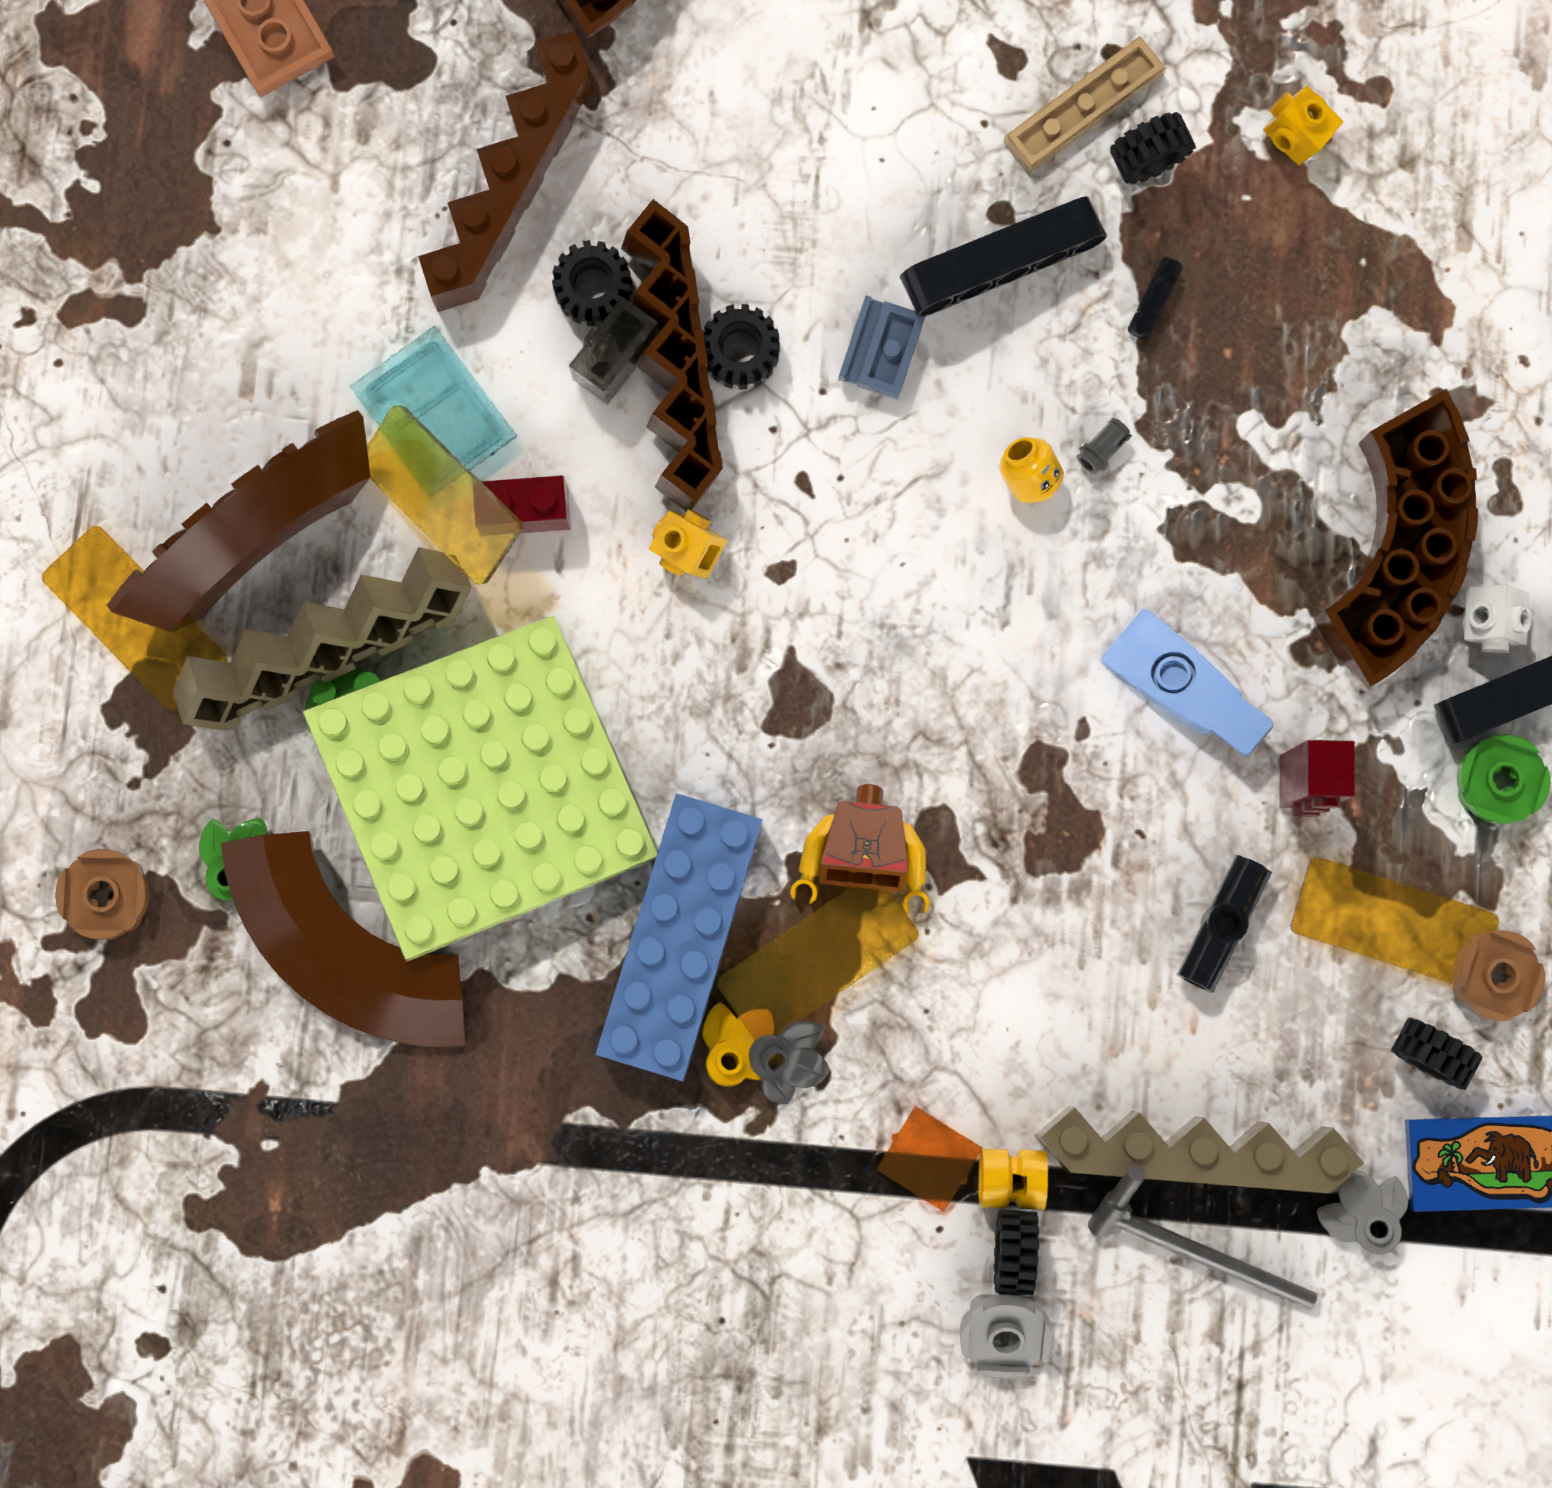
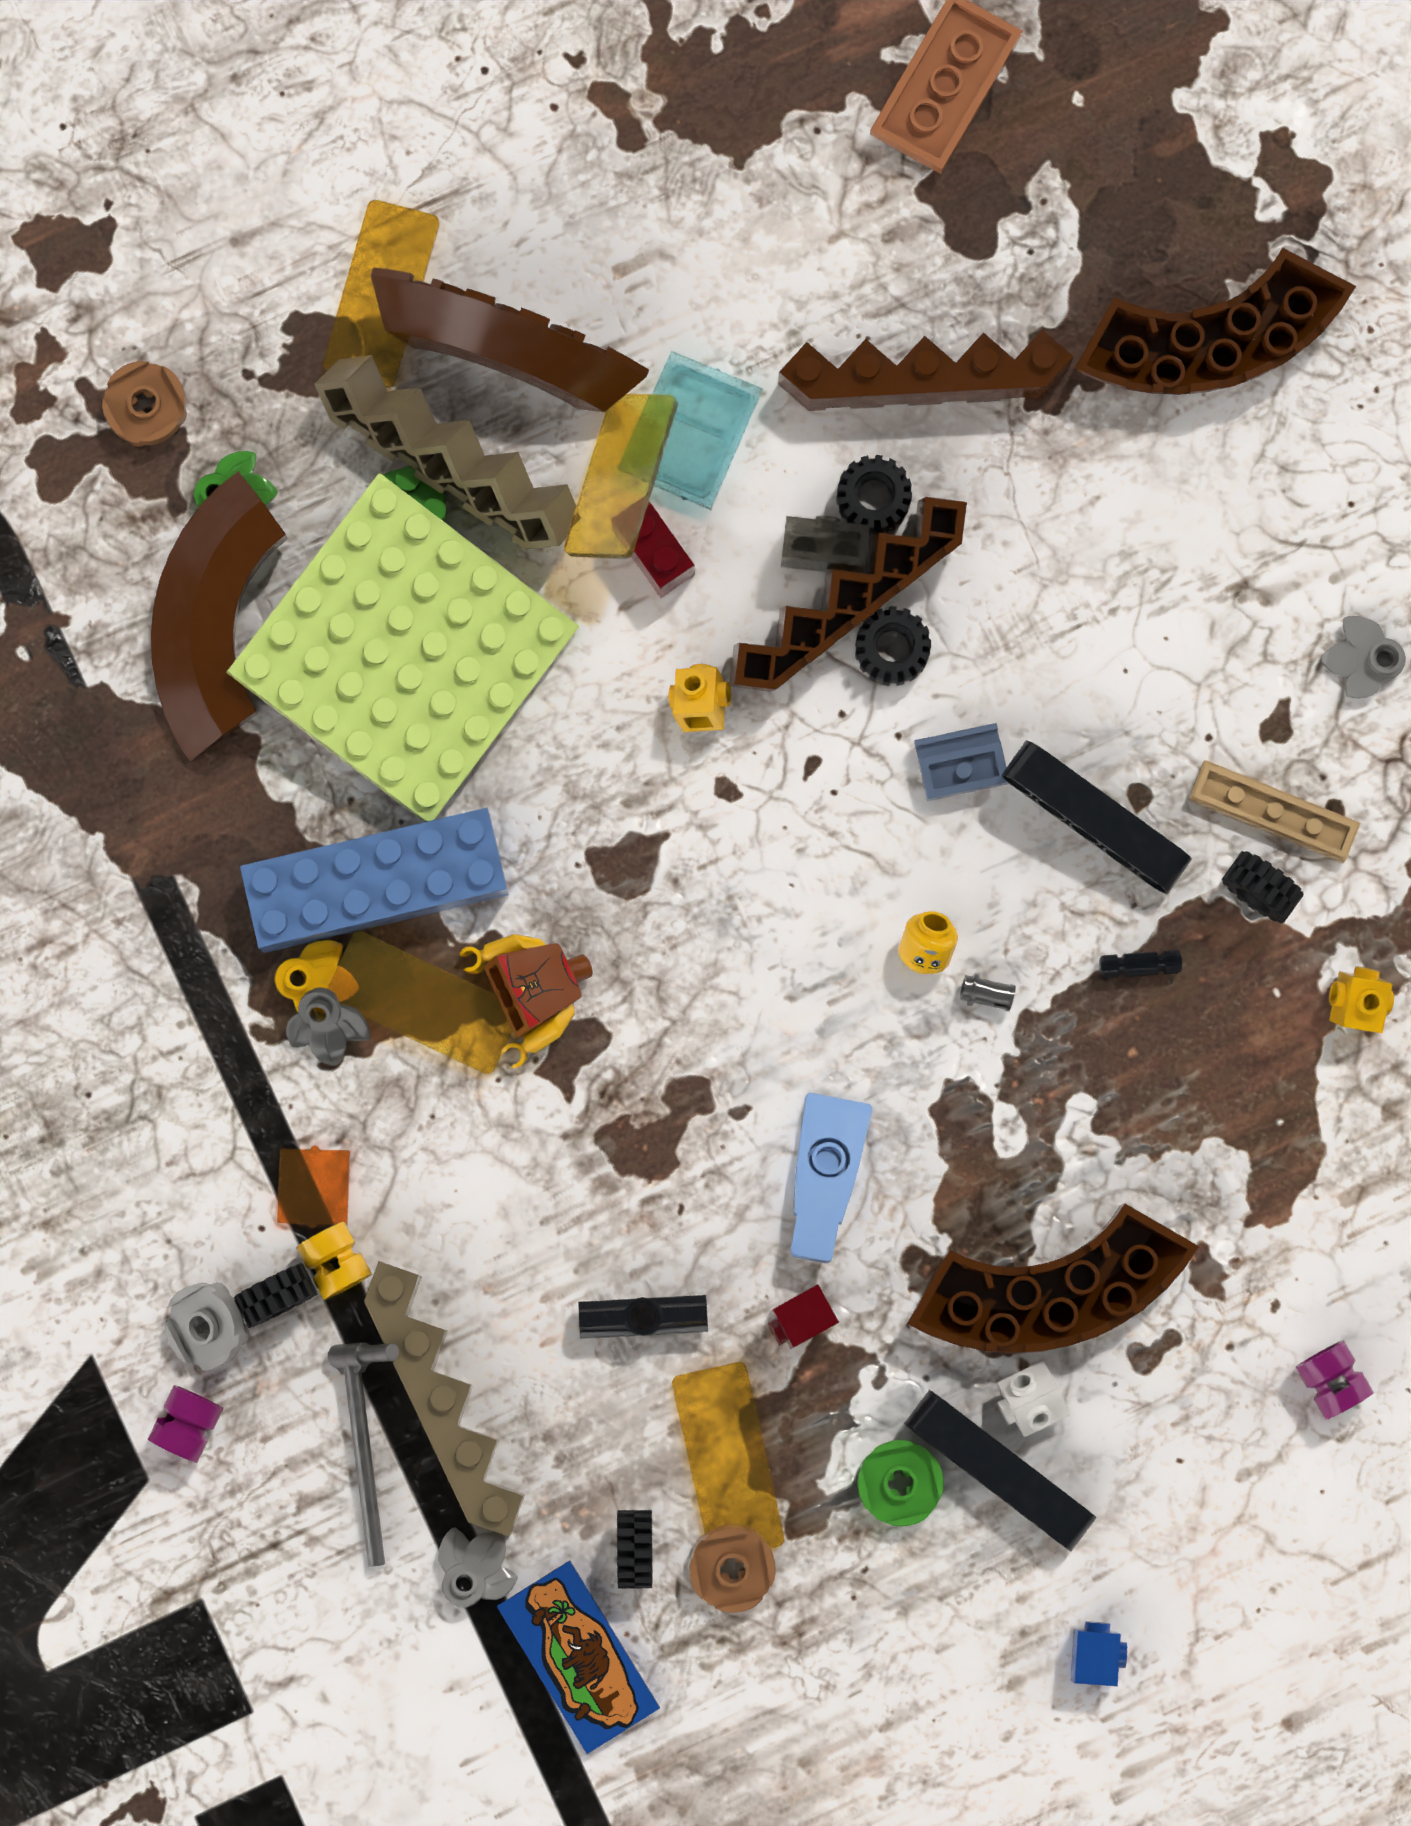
camera: 60 degrees right, 0 degrees up
none -> magenta wheel [147,1385,224,1463]

